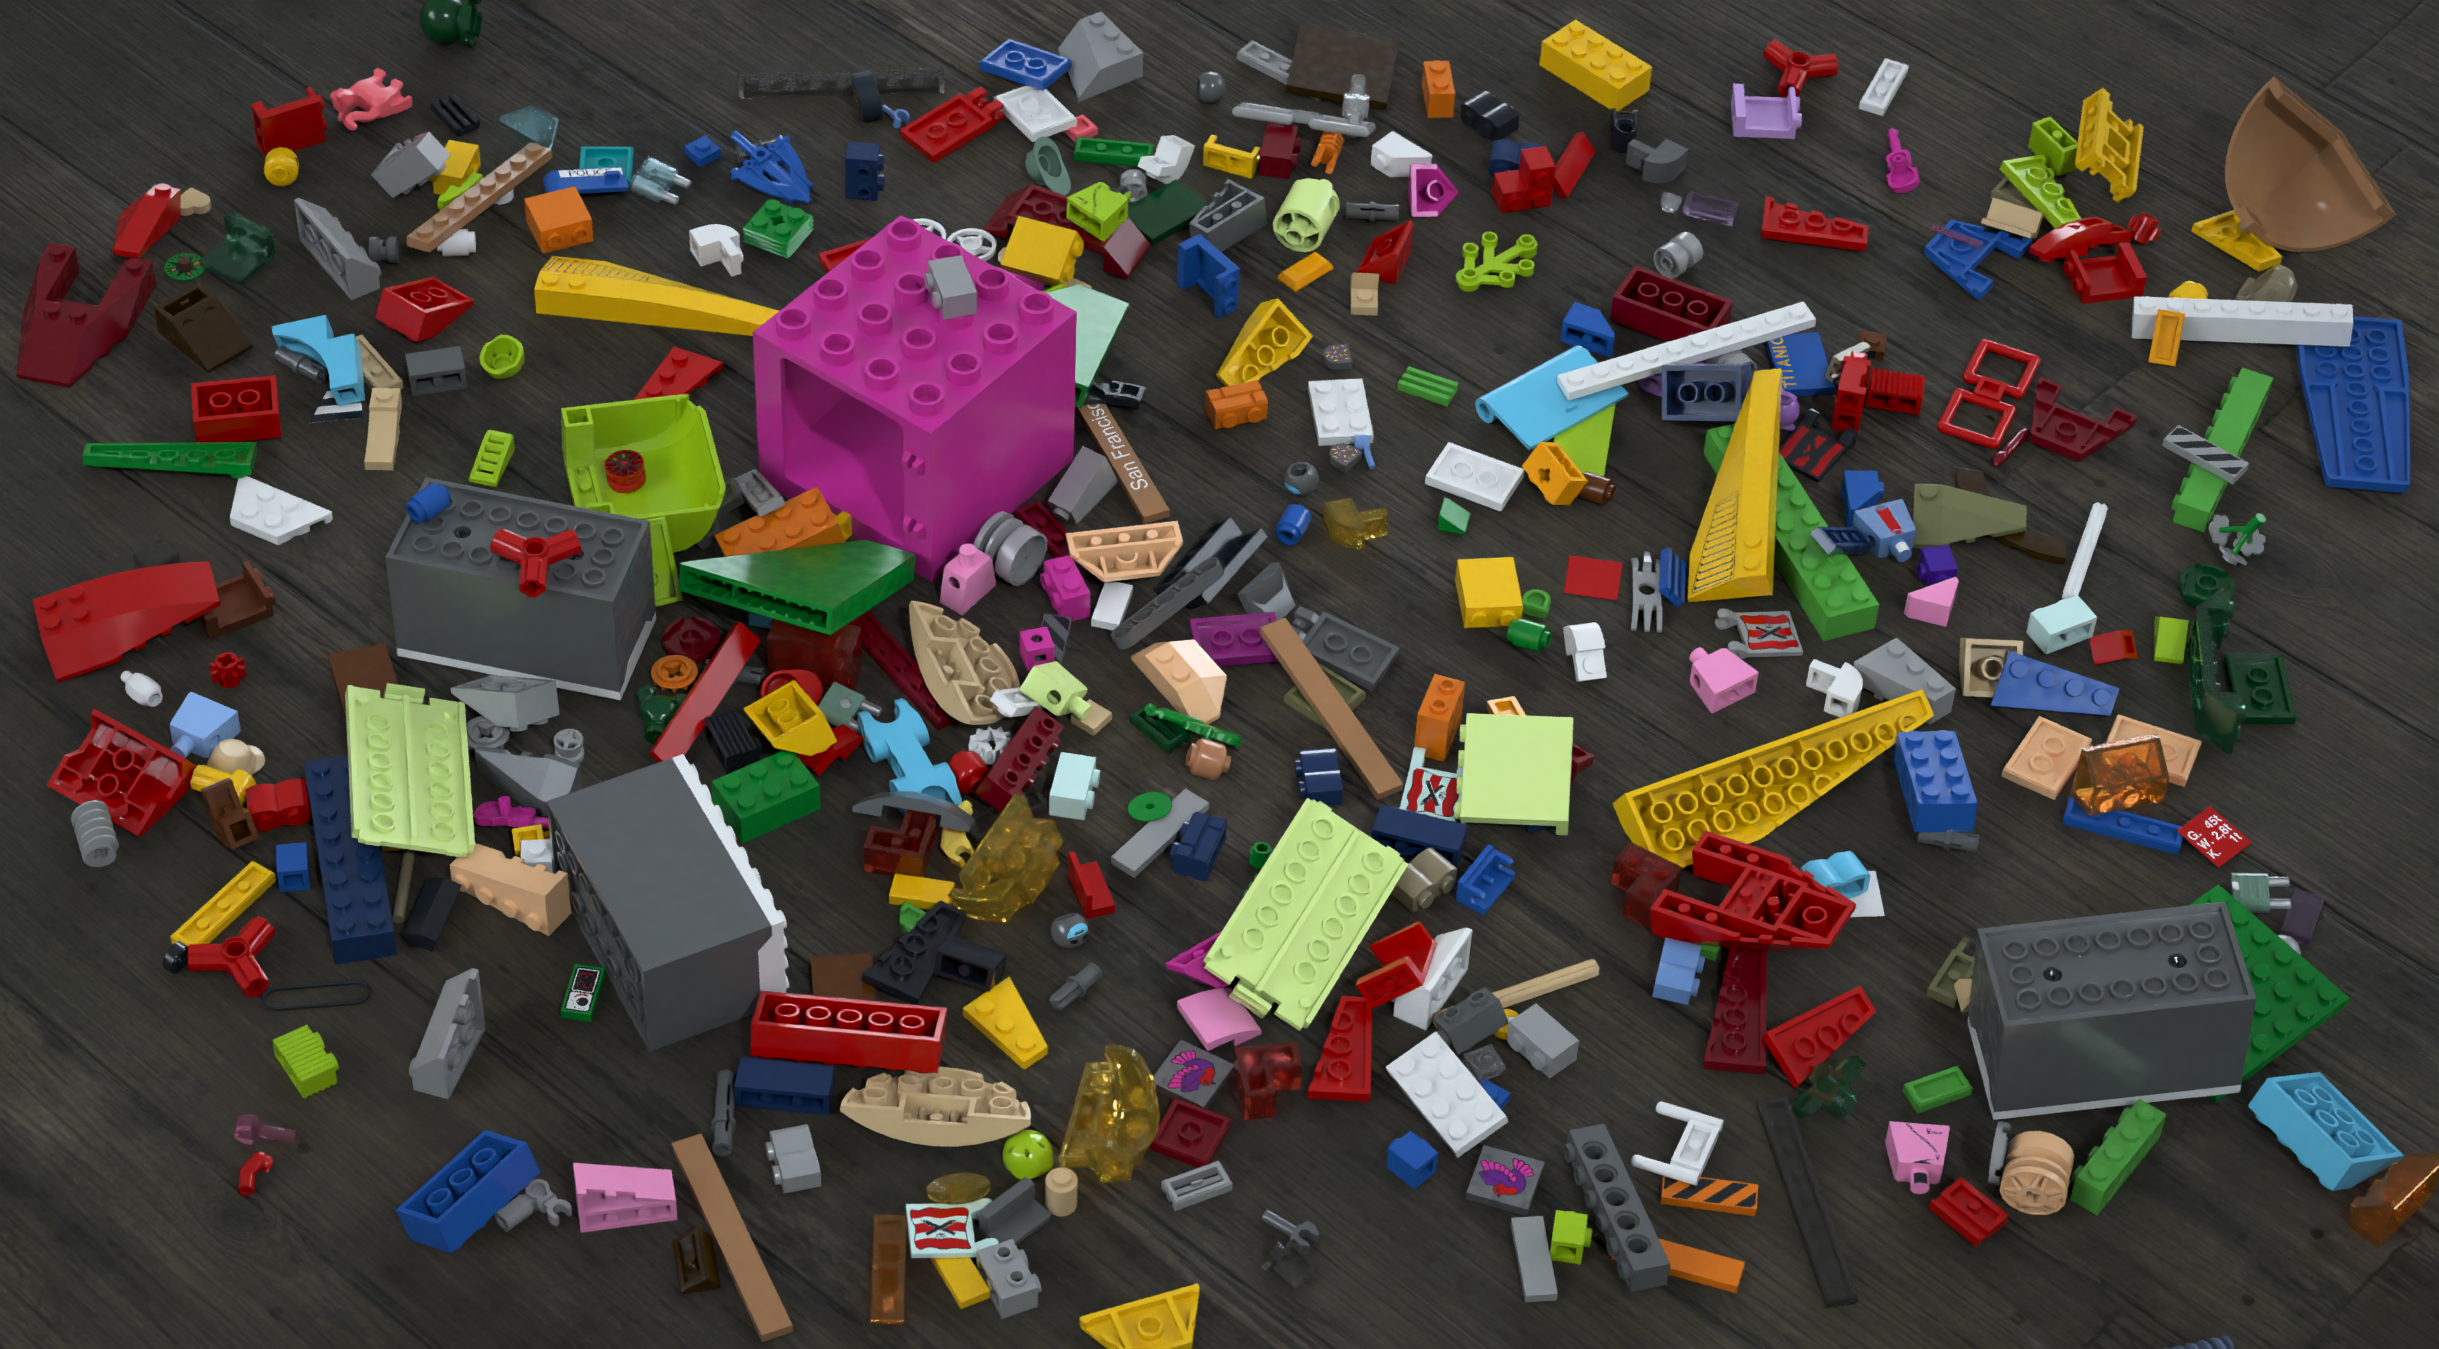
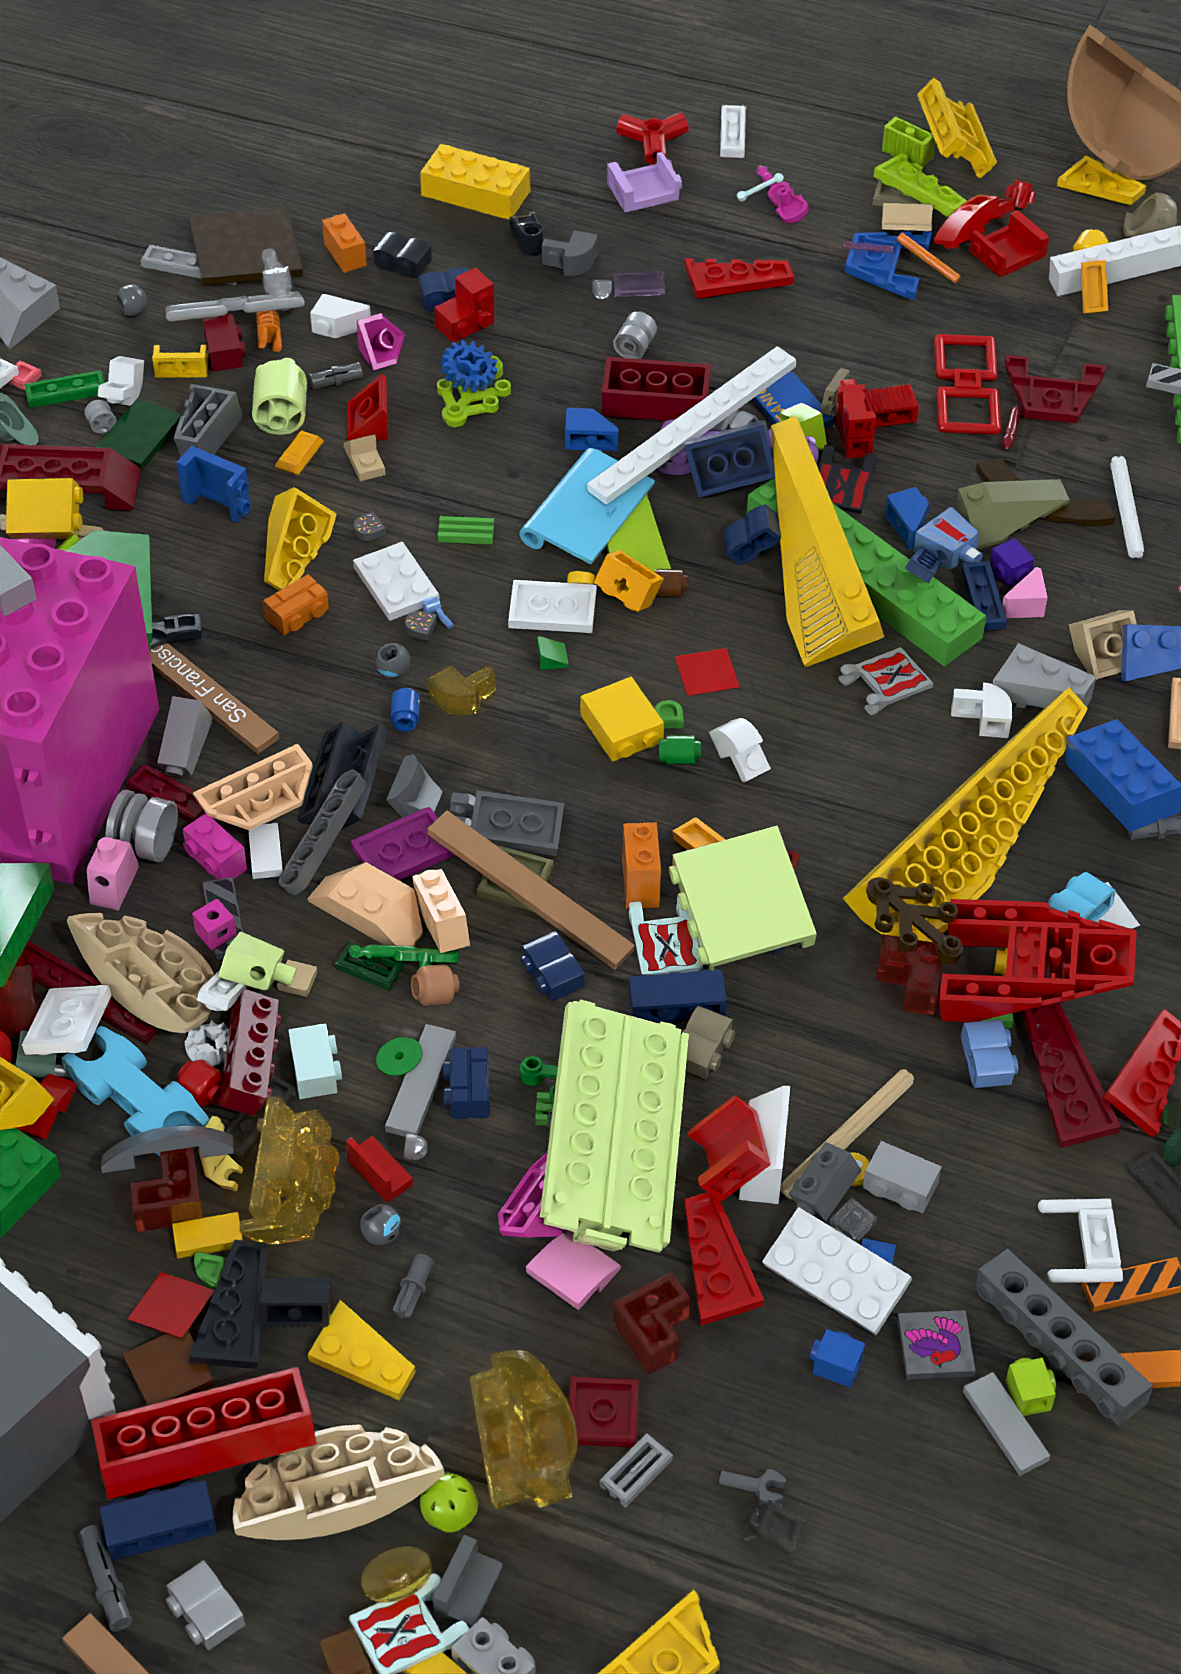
camera: 20 degrees left, 5 degrees up
tan brick [1045,1167,1078,1216] -> none
lime torso [1067,182,1131,242] -> none
flat silver tile [1149,1040,1235,1109] -> none
blue hinge [1456,844,1515,915] -> none
red tile [1553,131,1596,199] -> none
light grey piece [1630,551,1662,633] -> none
blue tile [1659,547,1686,607] -> none
bright pink torso [1689,647,1758,714] -> none
reddish brown plate [1858,330,1887,360] -> none
light aqua brick [2026,595,2097,655] -> none
none -> white plate [22,985,111,1055]
none -> red sticker [127,1272,215,1338]
none -> clear hinge [404,1133,428,1161]
none -> light nougat brick [412,869,470,953]
none -> blue gear [440,340,498,393]
none -> yellow tile [567,571,595,585]
none -> dark blue brick [723,504,781,565]
none -> light aqua hinge [737,173,783,201]
none -> lime slope [778,403,827,452]
none -> dark brown plant [866,877,963,964]
none -> orange bar [896,233,961,284]
none -> dark blue plate [961,561,1007,631]

